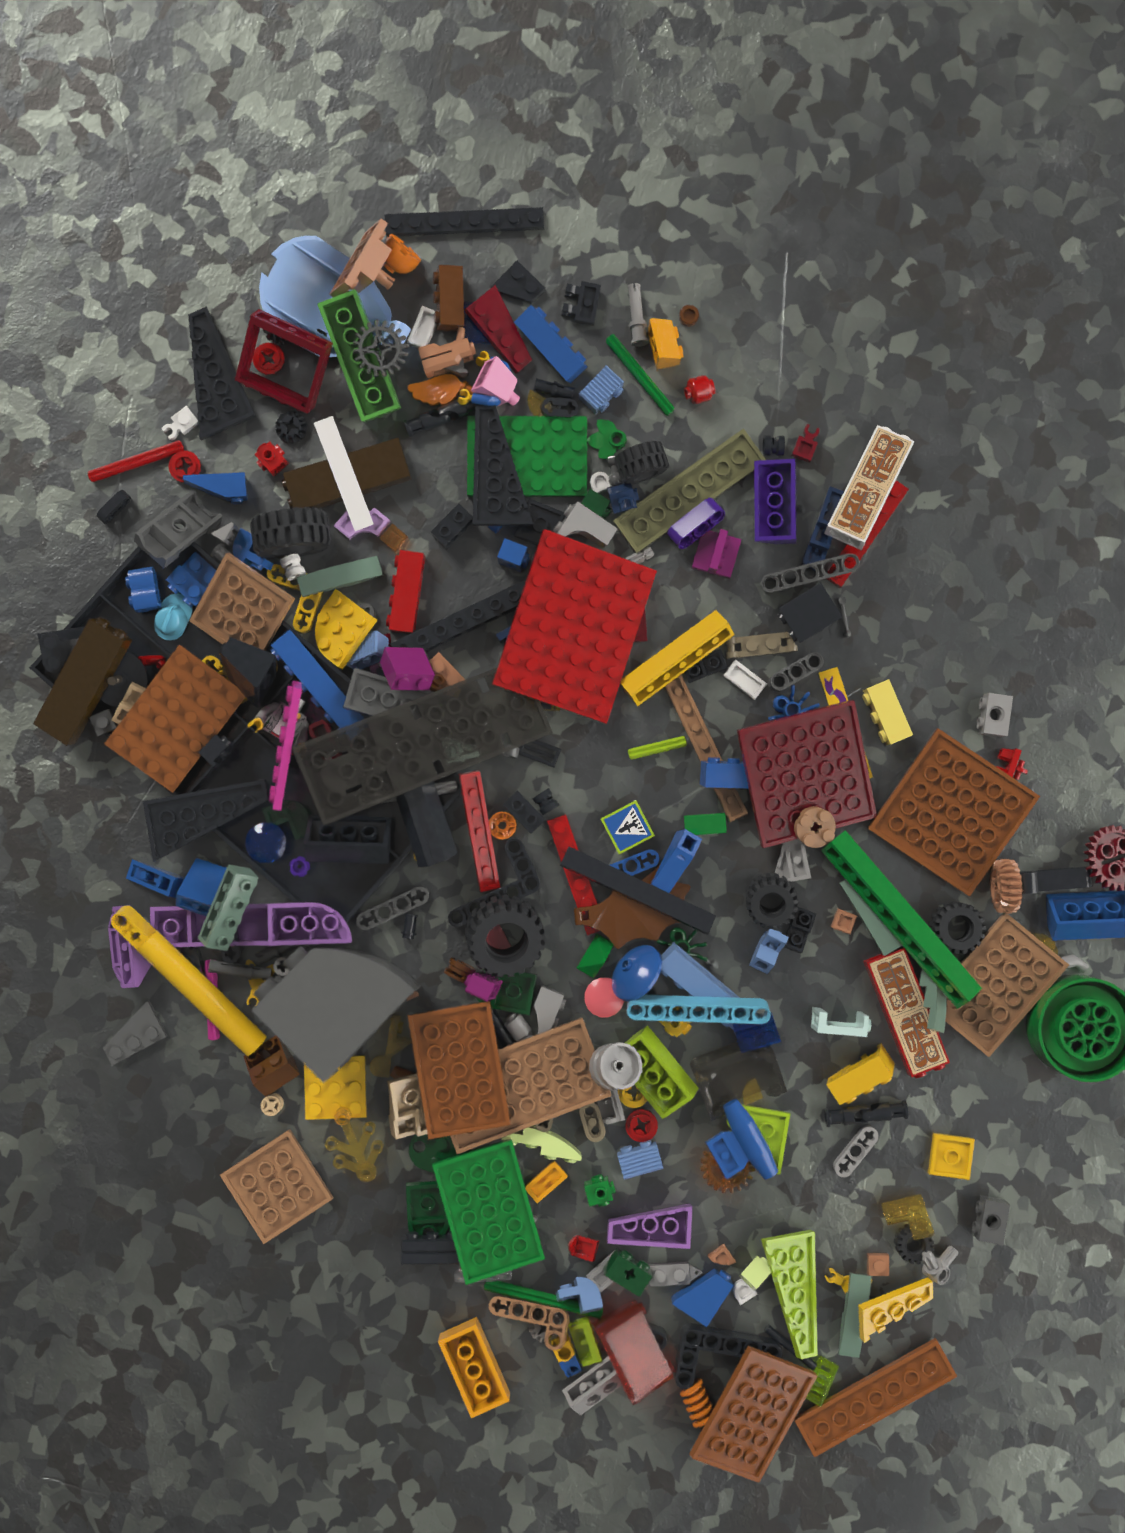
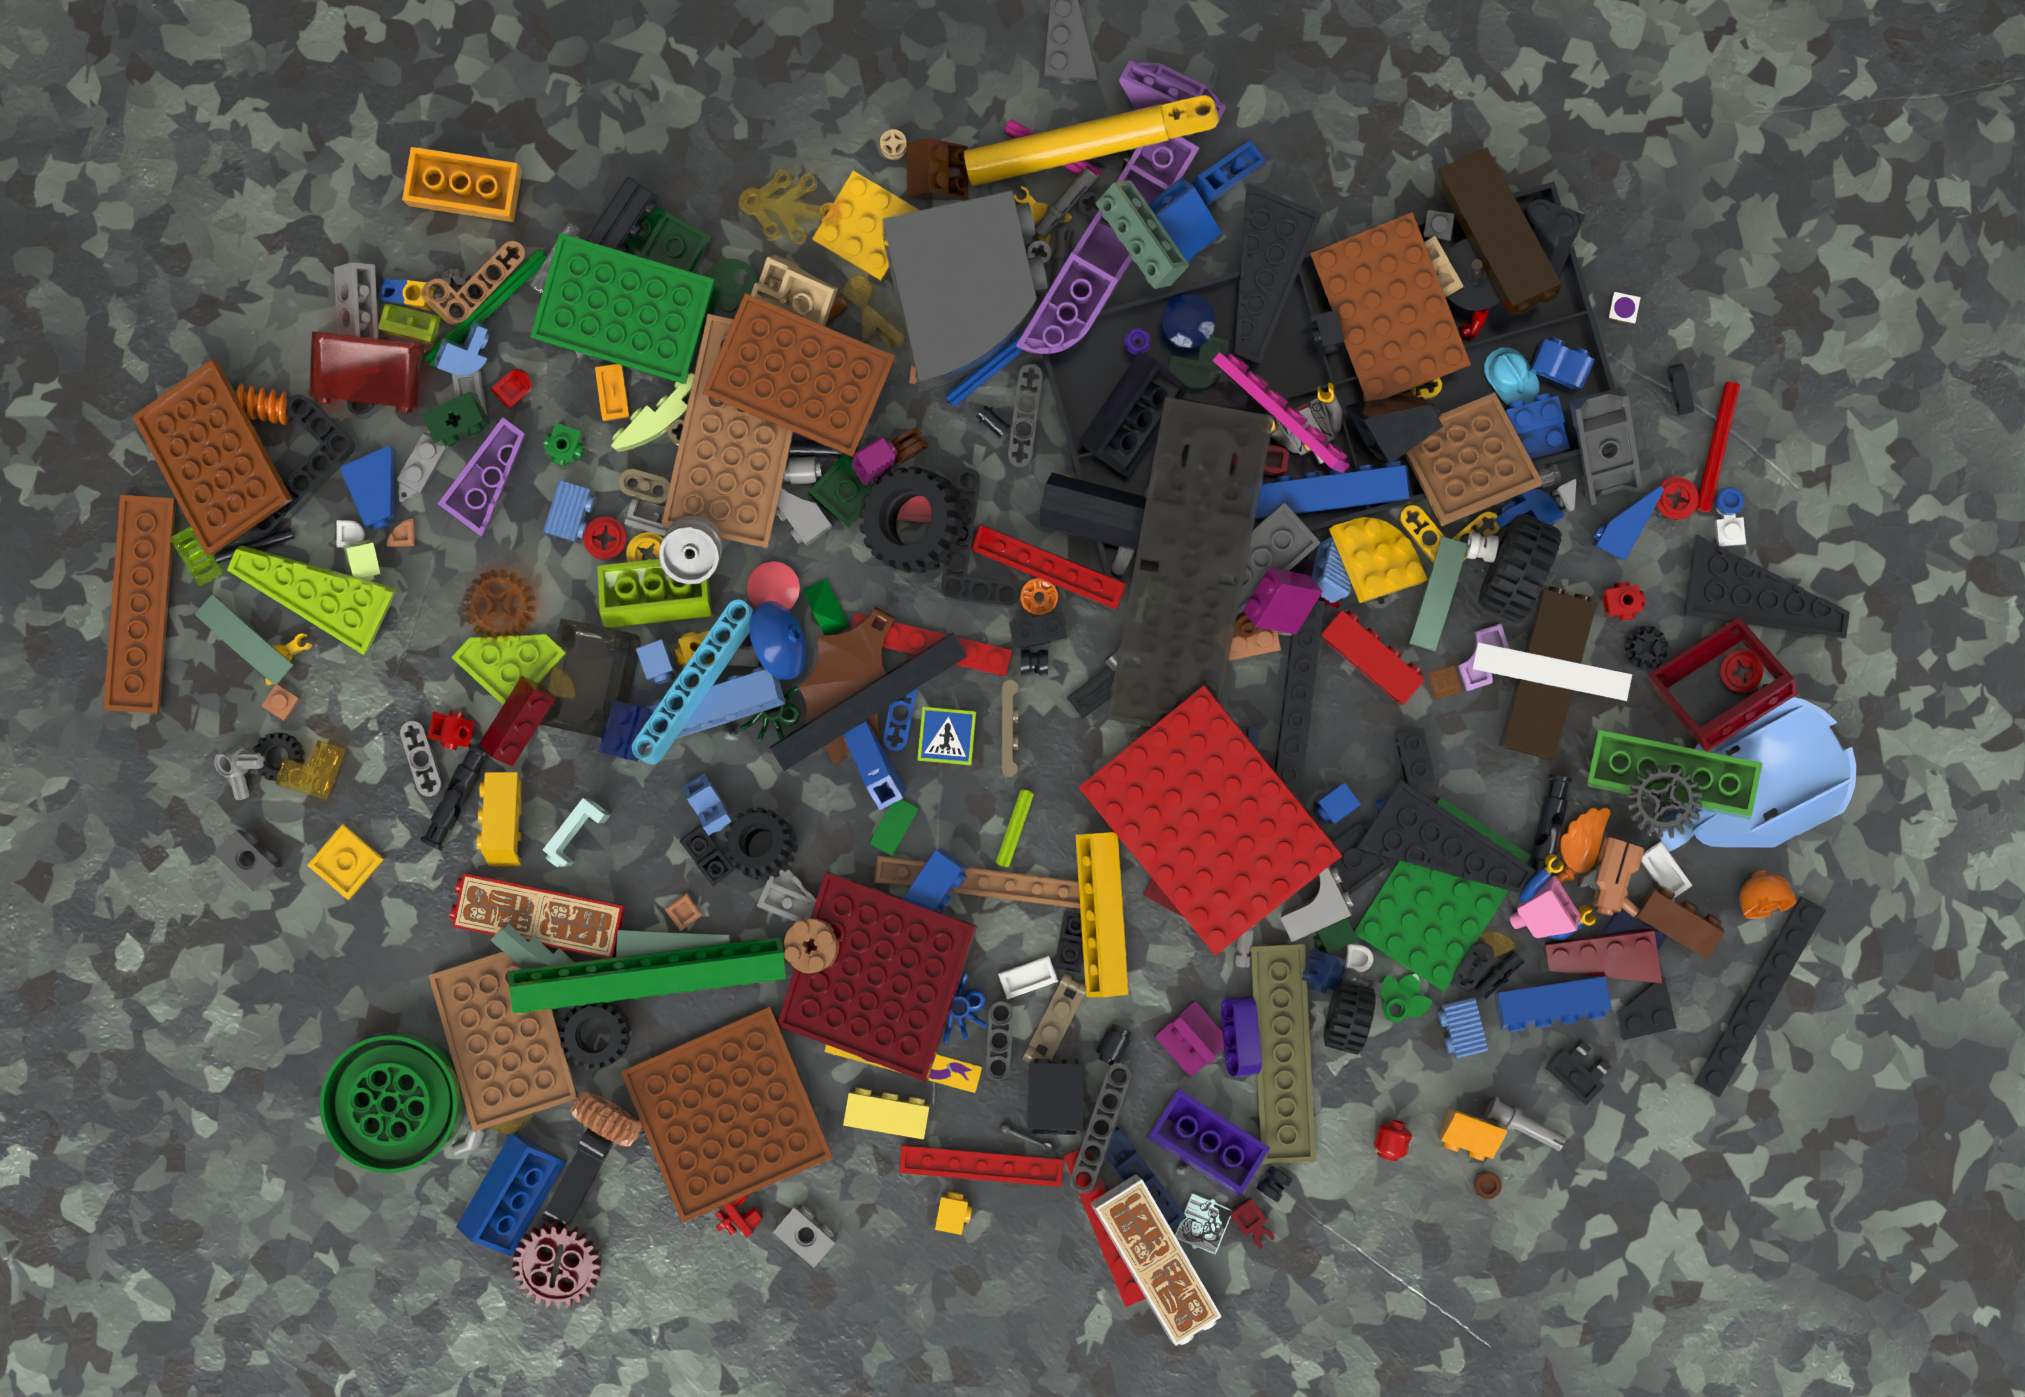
camera: 120 degrees right, 0 degrees up
medium nougat plate [220,1129,334,1244] -> none
nougat brick [329,218,395,297] -> none
green axle [606,334,675,416] -> none
blue plate [705,1099,778,1180] -> none
yellow wing [858,1277,933,1343] -> none
none -> red brick [427,710,475,750]
none -> dark red brick [480,676,555,767]
none -> medium blue brick [636,639,678,685]
none -> red plate [899,1145,1064,1187]
none -> yellow brick [935,1191,972,1235]
none -> blue axle [946,330,1025,406]
none -> dark tan plate [1002,679,1019,777]
none -> black brick [1096,1024,1132,1065]
none -> piece [1175,1193,1232,1255]
none -> tile [1607,292,1641,325]
none -> blue tile [1715,487,1744,515]

